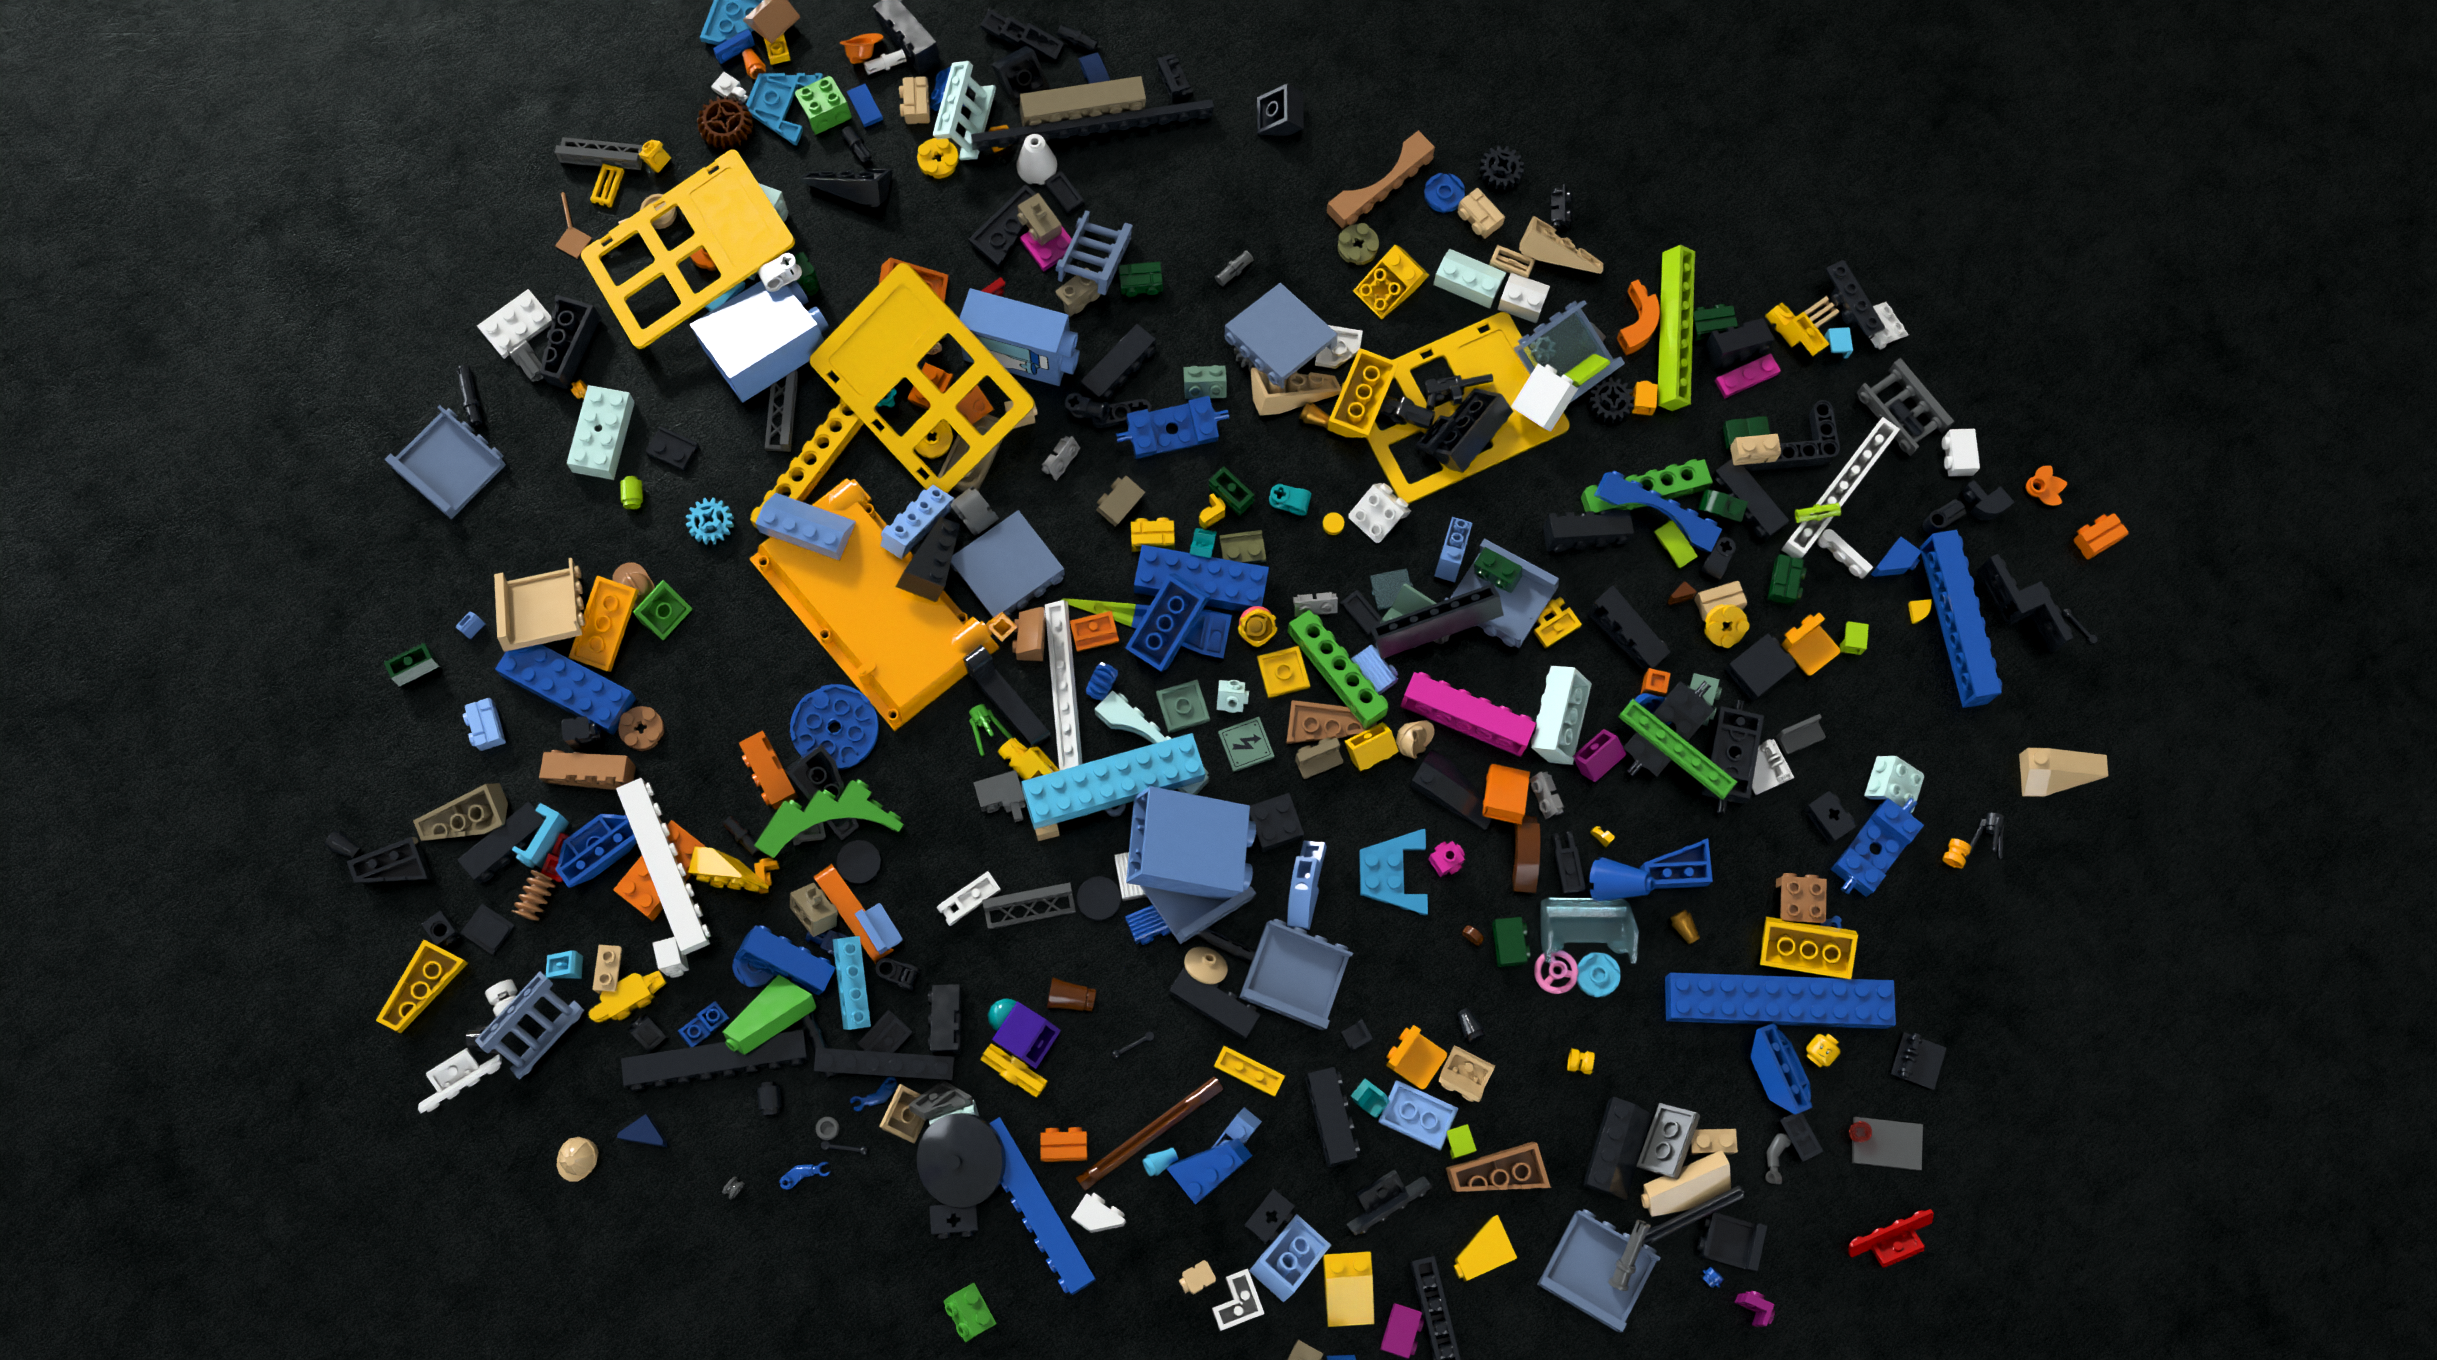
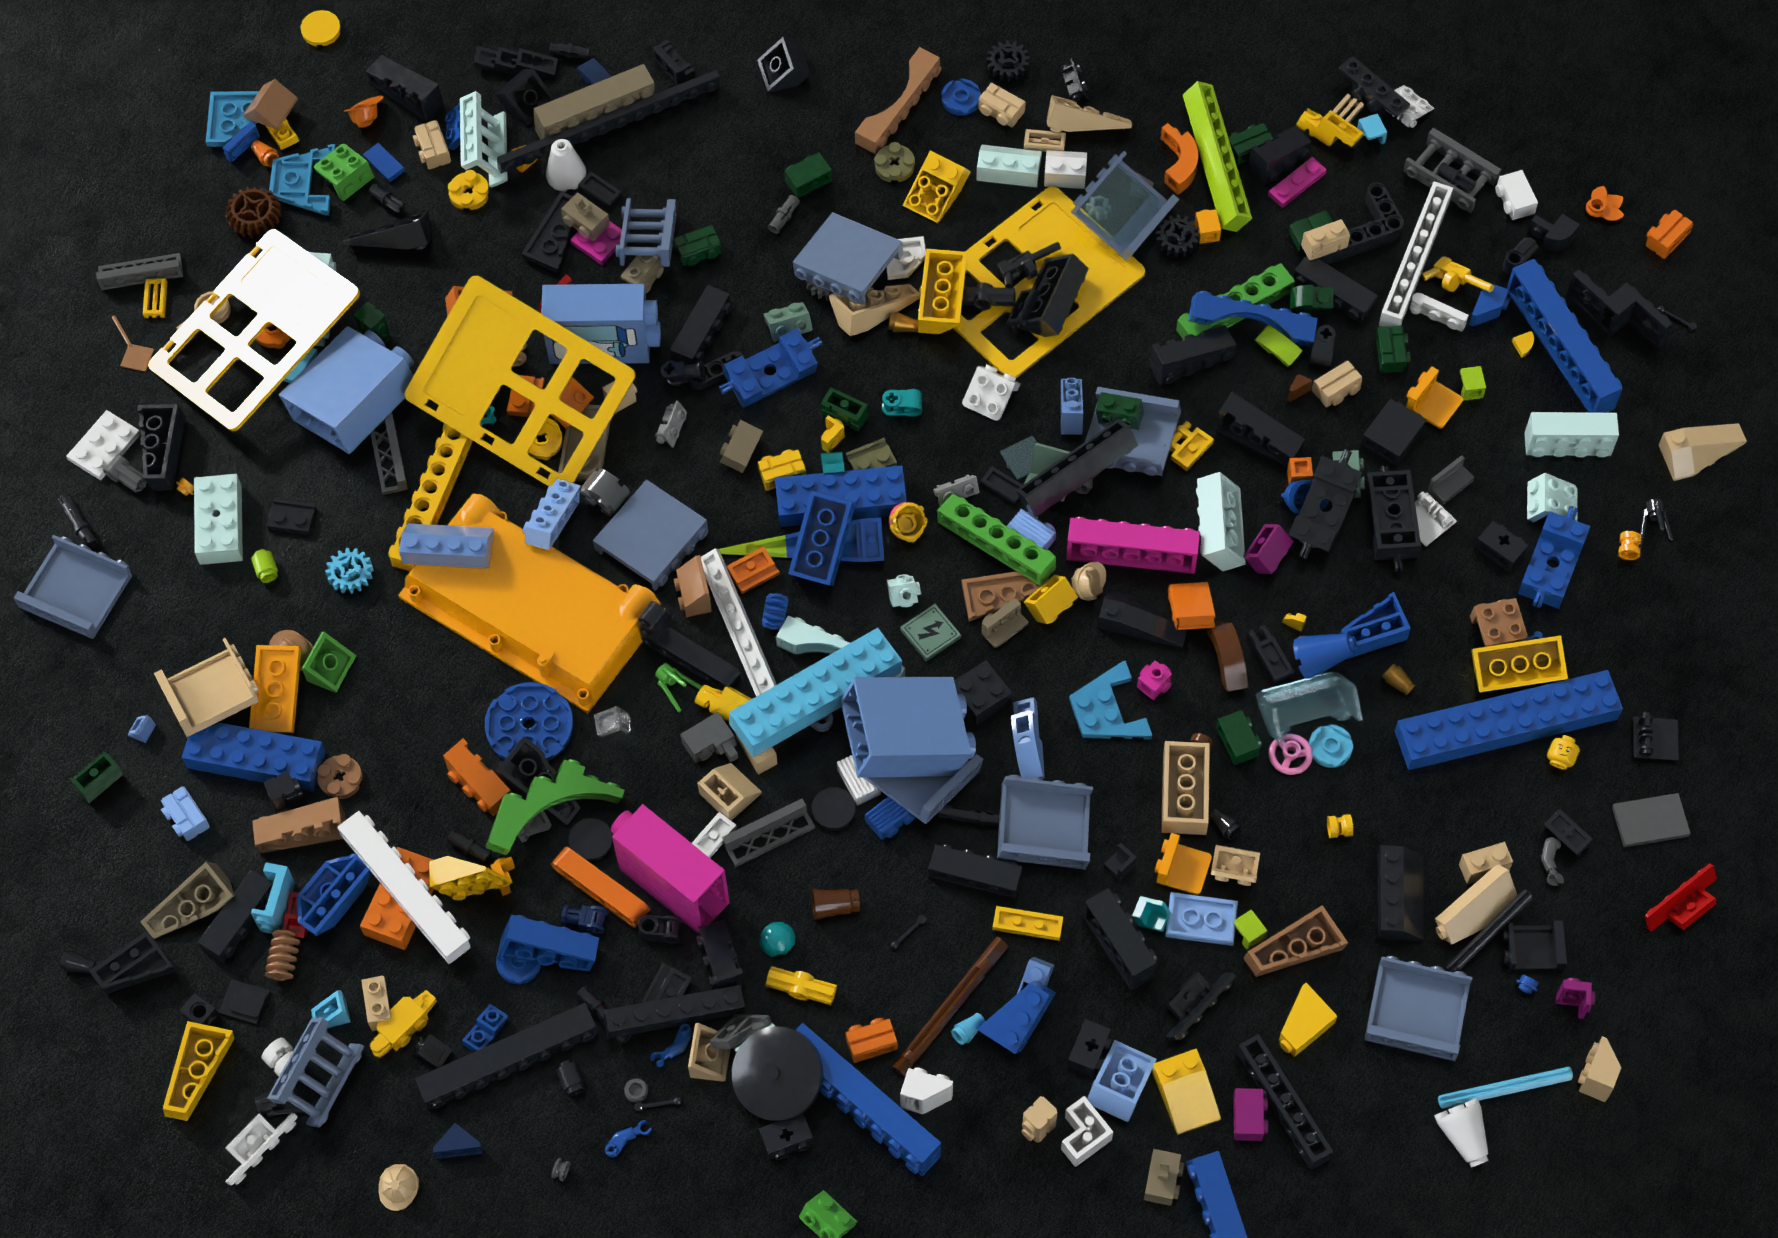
camera: 10 degrees left, 10 degrees down
yellow bracket [639,140,671,173] -> none
white brick [653,937,689,978] -> none
white plate [711,72,748,103] -> none
bright green slope [723,975,816,1055] -> none
white piece [758,253,802,292] -> none
dark tan brick [790,882,838,937] -> none
medium azure brick [833,936,871,1030] -> none
medium blue panel [855,903,903,955] -> none
white pin [864,49,906,75] -> none
black wedge [895,517,960,602] -> none
light orange slope [986,612,1017,641] -> none
dark purple slope [992,1002,1061,1069] -> none
sand green tile [1156,680,1210,733] -> none
tan dish [1184,947,1228,984] -> none
yellow tile [1257,646,1310,698] -> none
yellow tile [1323,513,1344,535] -> none
white brick [1511,364,1578,432] -> none
light grey hinge [1529,772,1564,819] -> none
lime slope [1564,354,1611,387] -> none
dark grey pin [1608,1220,1650,1291] -> none
bright green tile [1618,699,1737,800] -> none
dark grey tile [1637,1103,1700,1179] -> none
yellow plate [1704,604,1749,648] -> none
blue wedge [1751,1023,1812,1115] -> none
lime pin [1795,502,1841,523] -> none
clear red bush [1849,1121,1872,1143] -> none
none -> clear bracket [594,706,631,737]
none -> dark pink brick [611,804,730,935]
none -> tan slope [698,763,762,821]
none -> dark green brick [784,153,832,198]
none -> tan brick [1162,741,1210,835]
none -> yellow piece [1422,256,1494,292]
none -> light aqua brick [1524,412,1619,457]

